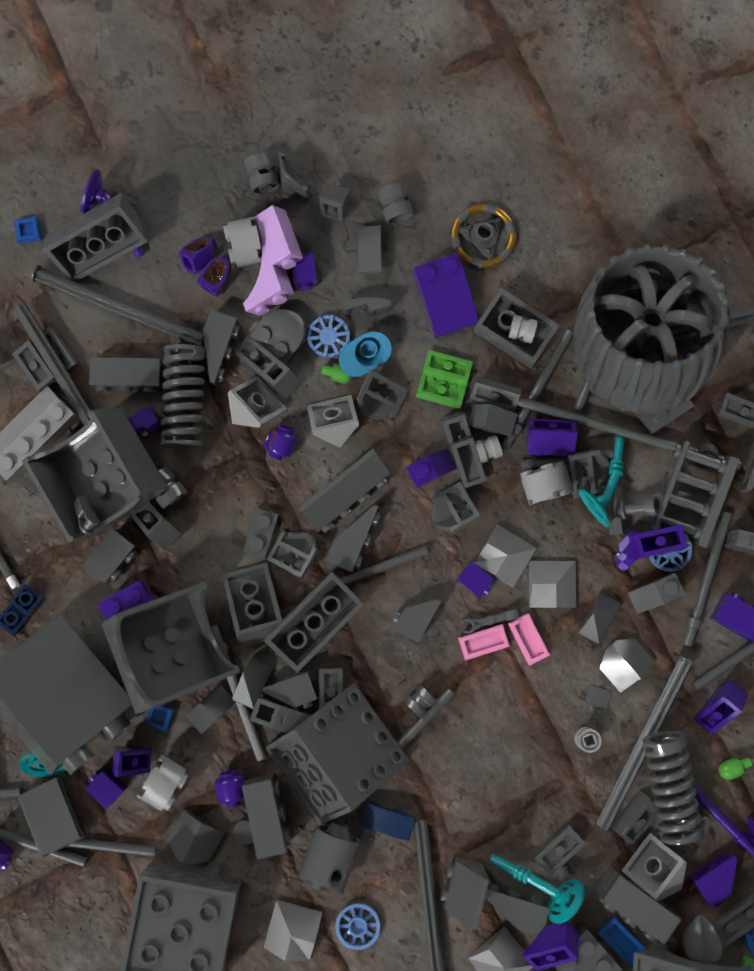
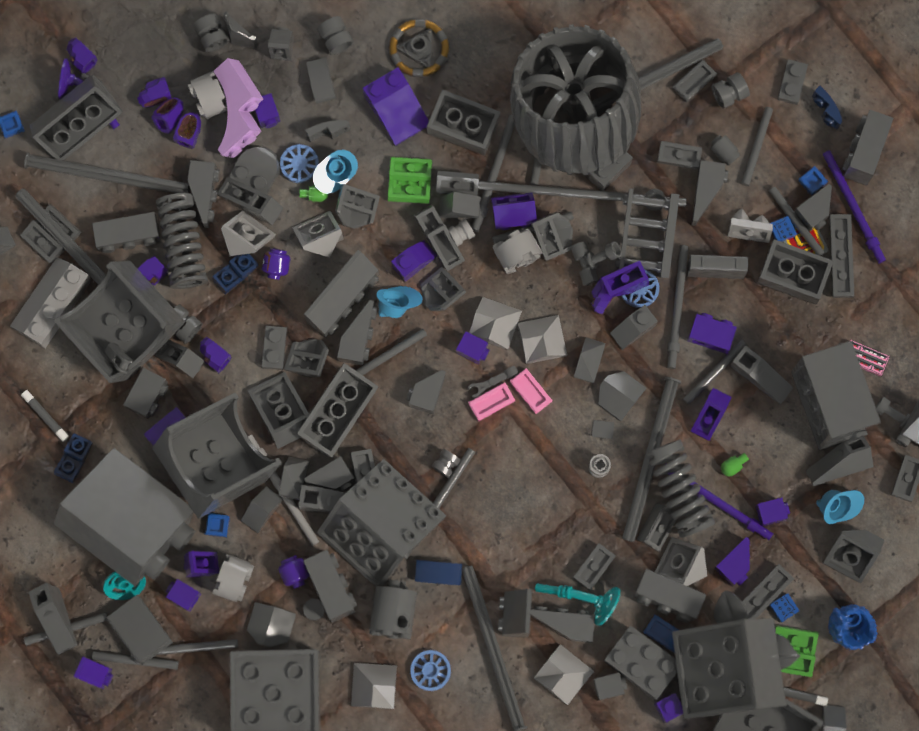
camera: 10 degrees left, 5 degrees down
light grey wheel [508,315,538,343] -> none
dark purple slope [523,921,580,971] -> none
teal dish [578,436,625,527] -> none
none -> dark purple rock [67,38,98,73]
none -> dark purple rock [137,77,172,107]
none -> dark purple rock [199,337,232,374]
none -> dark blue slope [212,254,259,294]
none -> dark azure piece [376,286,422,318]

